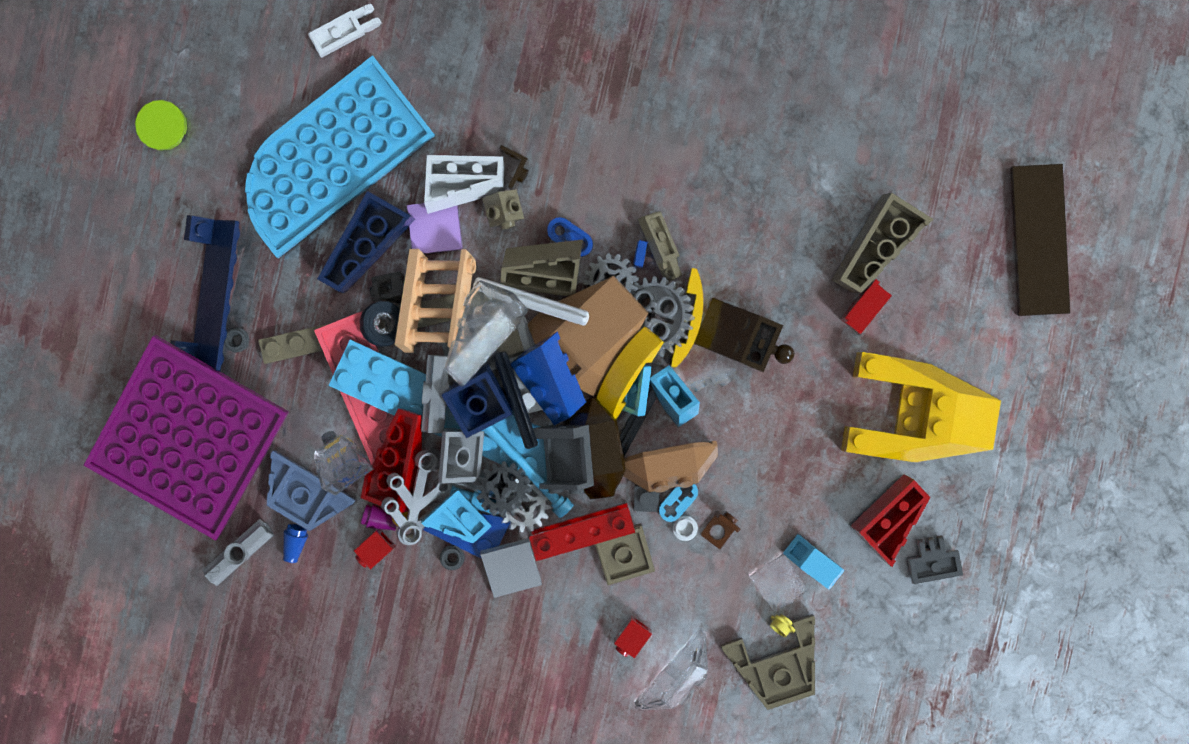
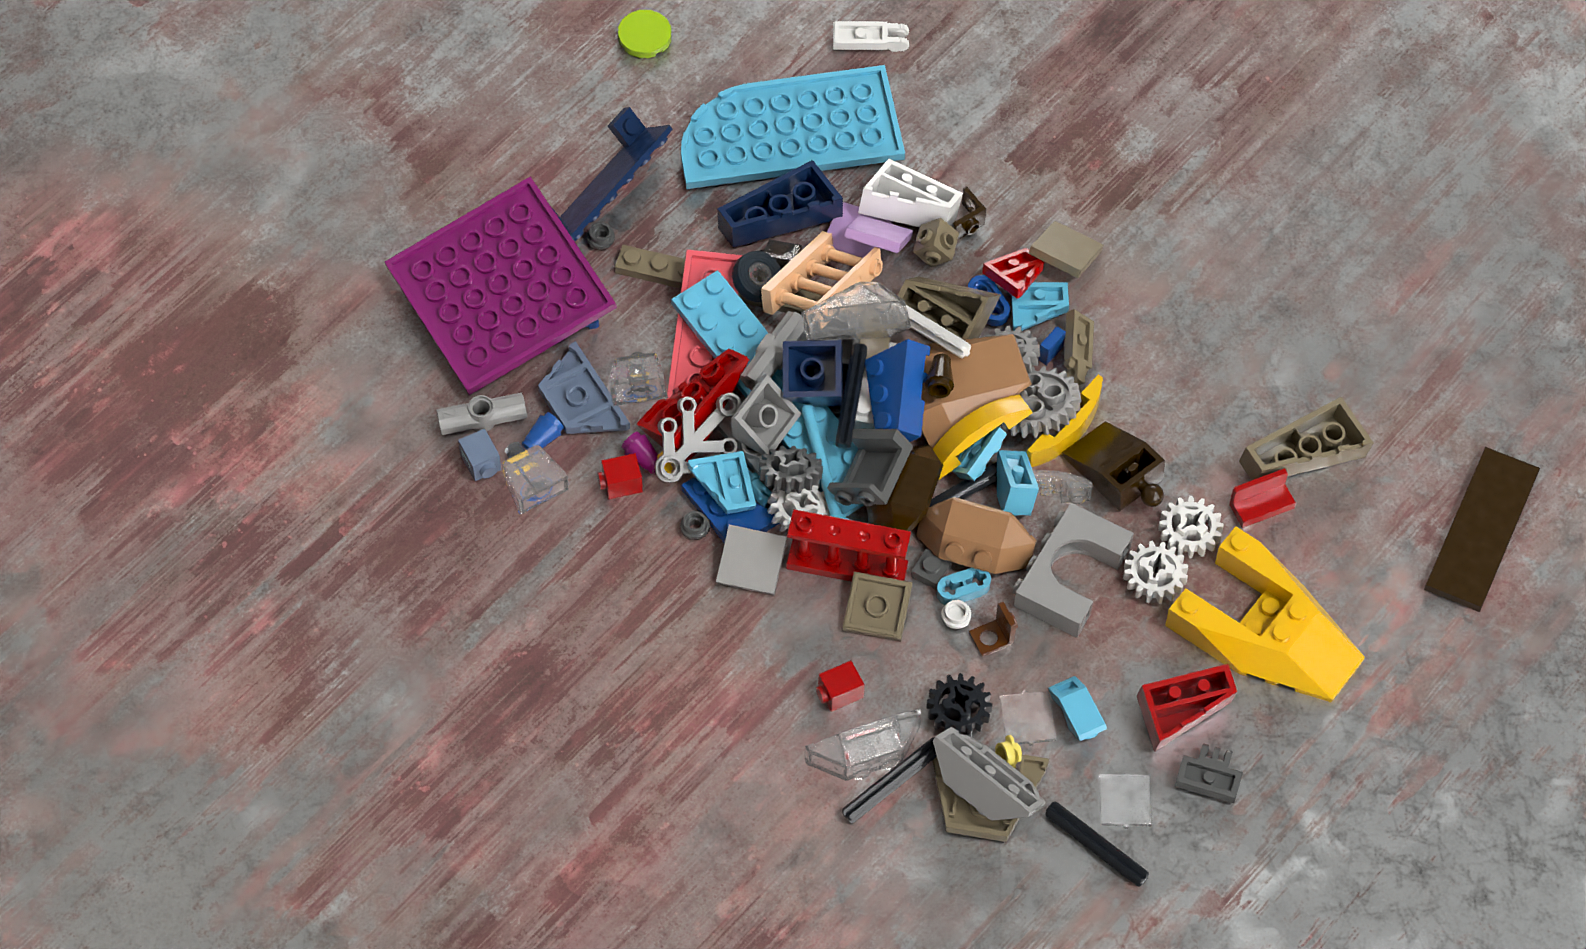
camera: 25 degrees right, 30 degrees down
none -> sand blue brick [458,428,501,481]
none -> clear torso [502,442,569,515]
none -> axle [842,737,937,823]
none -> lavender tile [845,215,913,253]
none -> dark brown cone [925,354,954,398]
none -> black gear [926,673,993,737]
none -> light grey wedge [933,727,1046,820]
none -> red wing [982,247,1044,299]
none -> medium azure wing [1011,282,1069,331]
none -> light grey arch [1012,503,1134,638]
none -> dark tan tile [1029,221,1104,278]
none -> black axle [1045,801,1149,887]
none -> clear piece [1099,772,1152,829]
none -> white gear [1123,541,1188,604]
none -> white gear [1158,496,1224,558]

